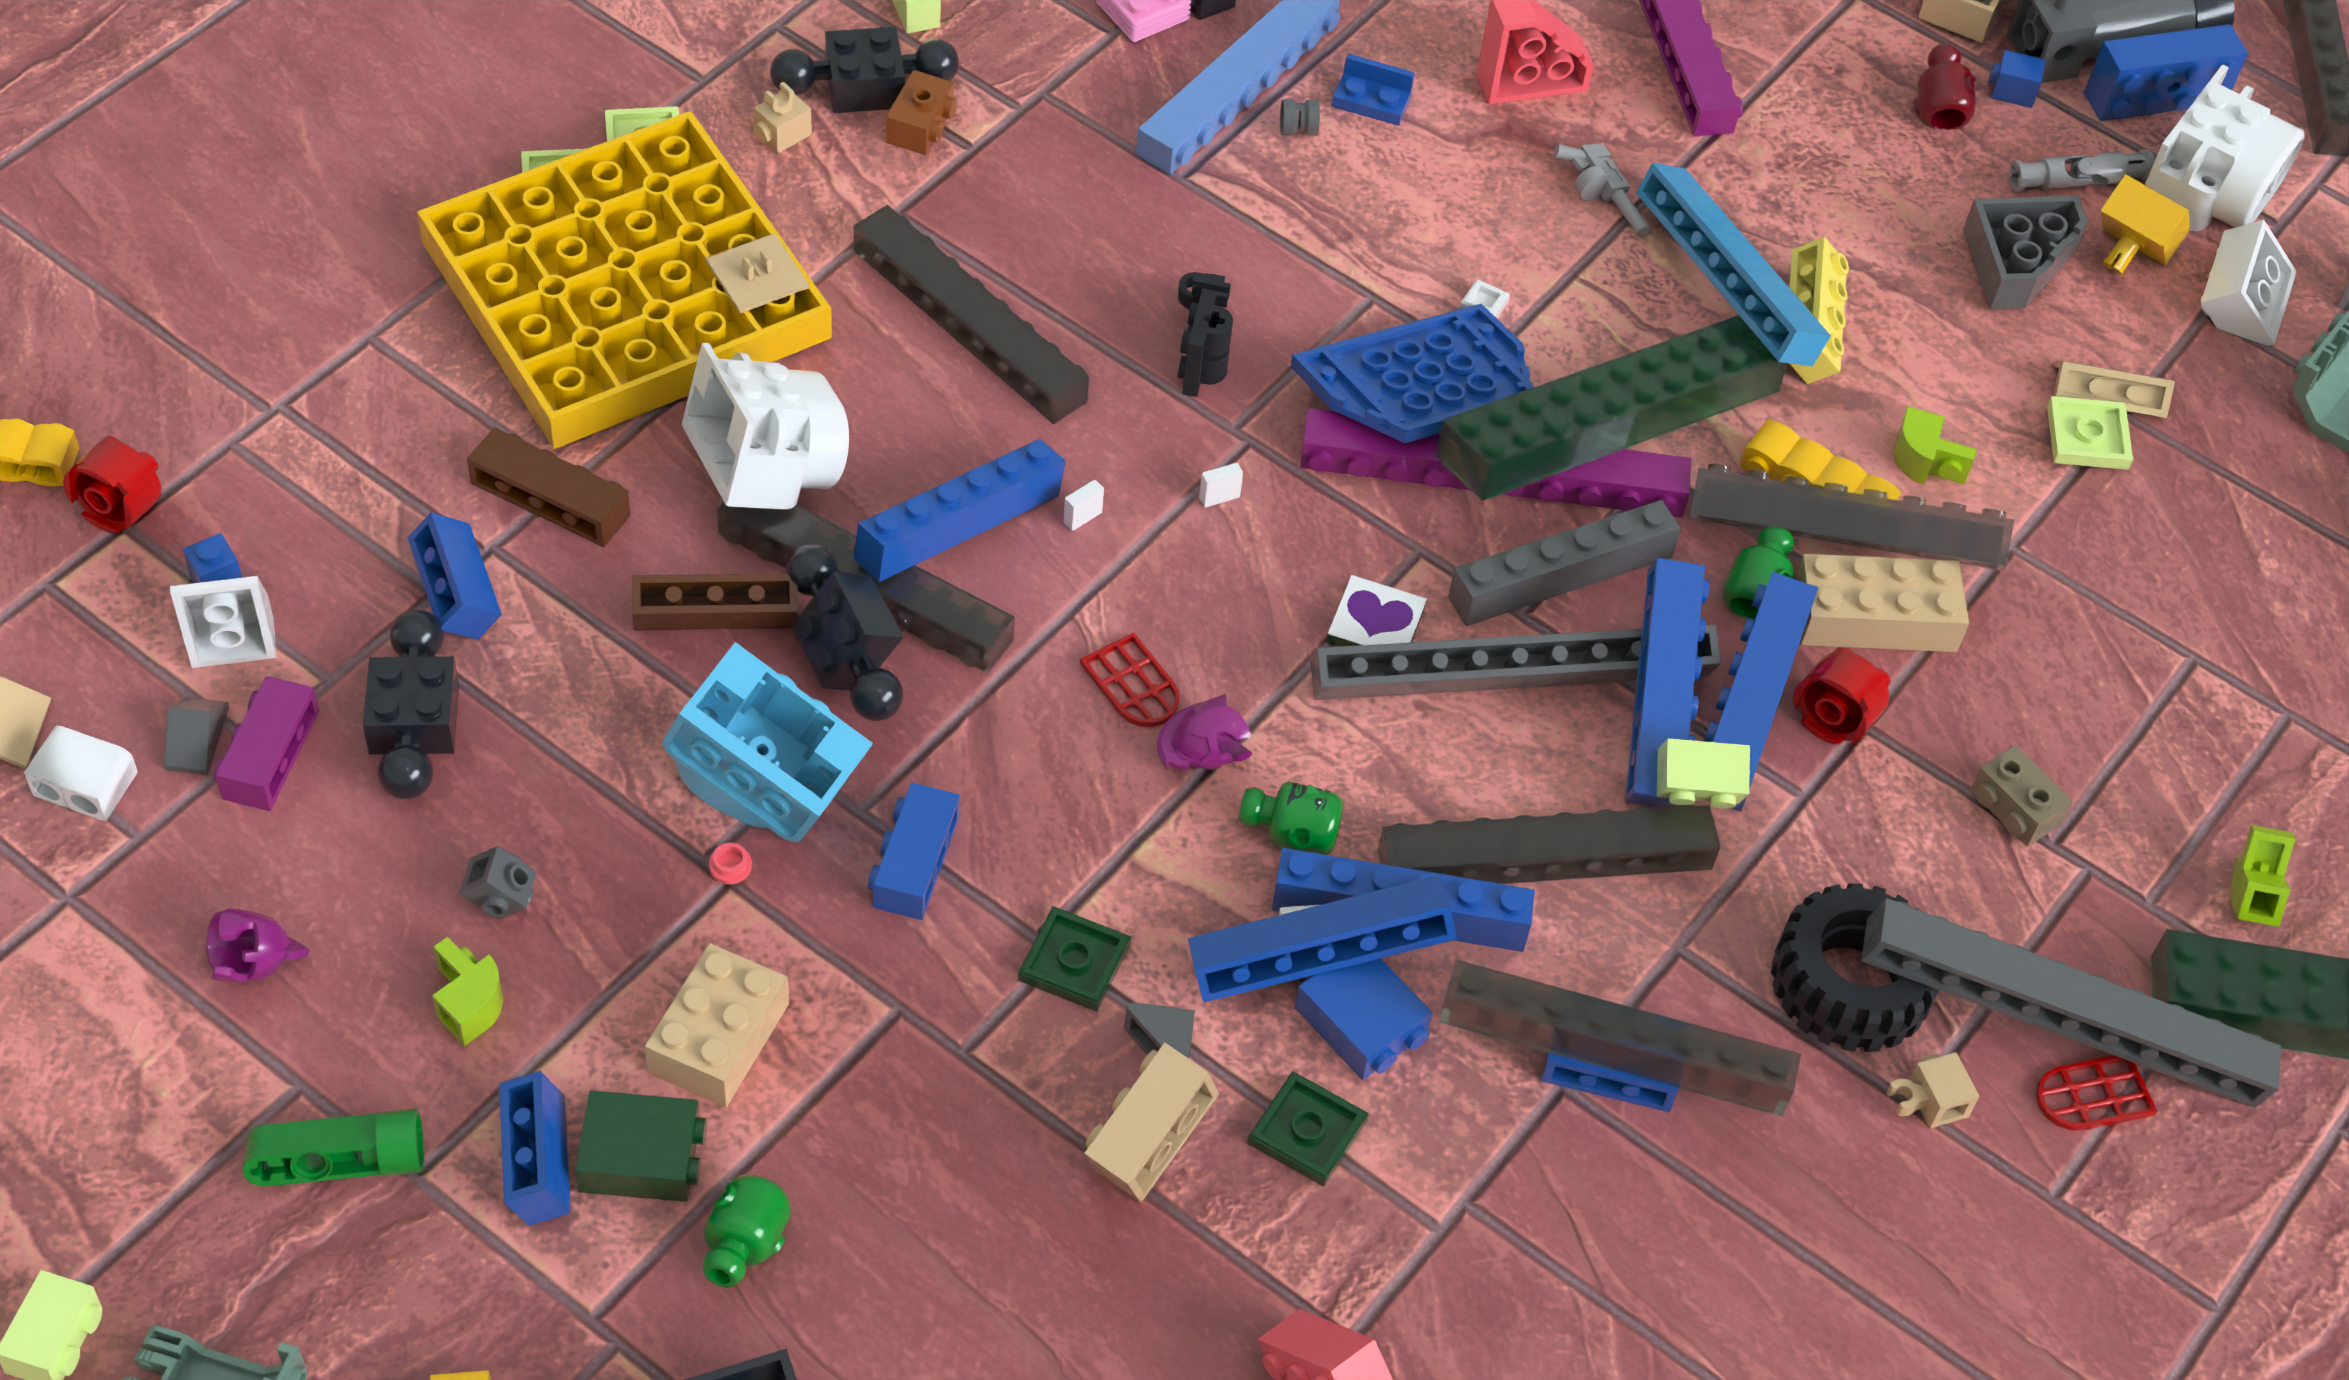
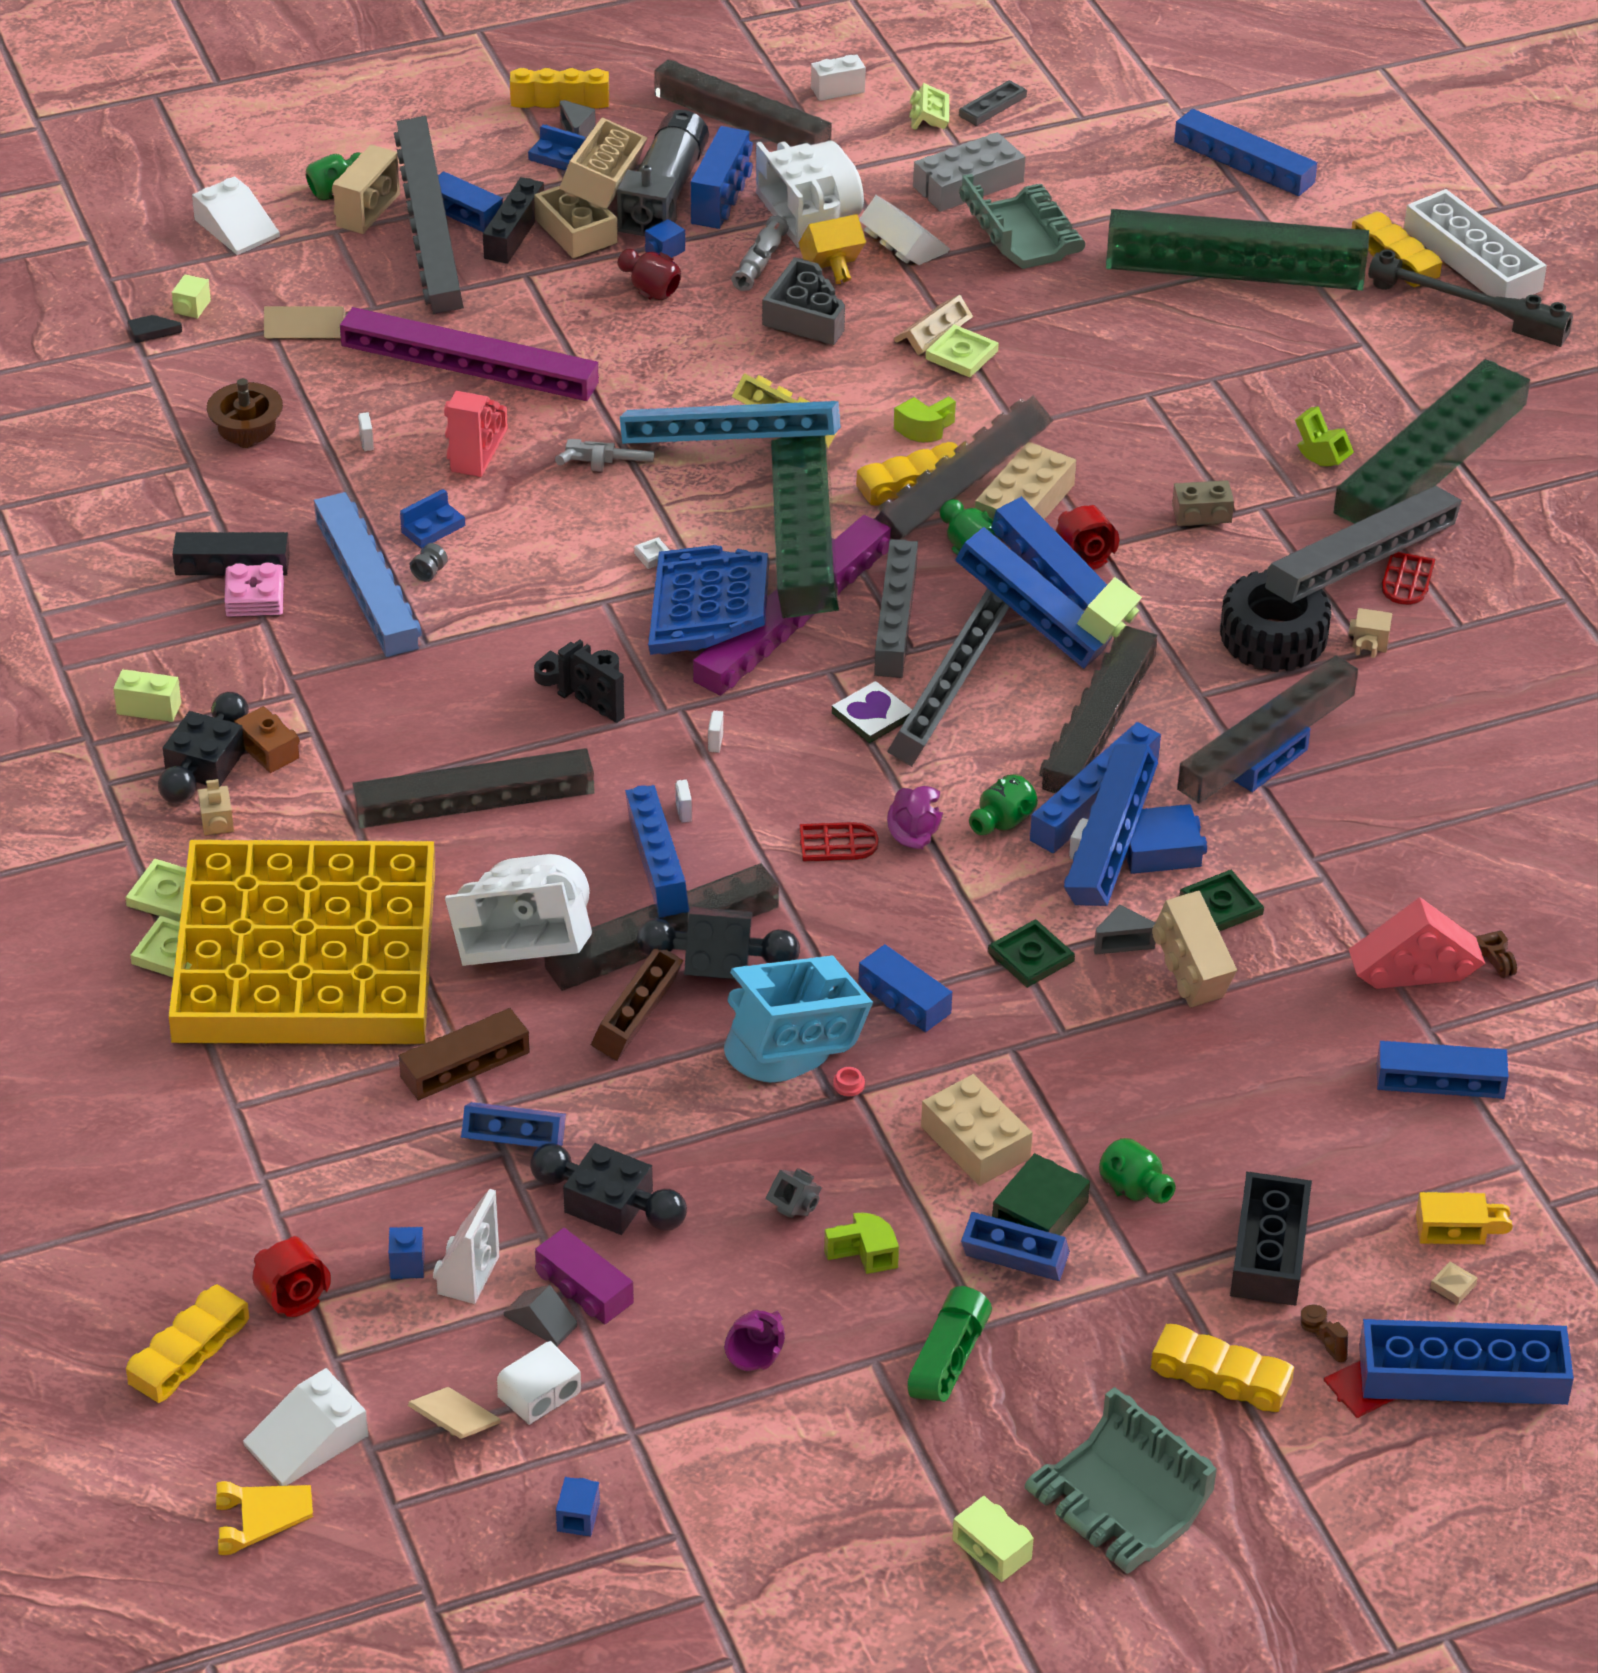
camera: 55 degrees left, 10 degrees down
tan piece [706,233,809,313] -> none

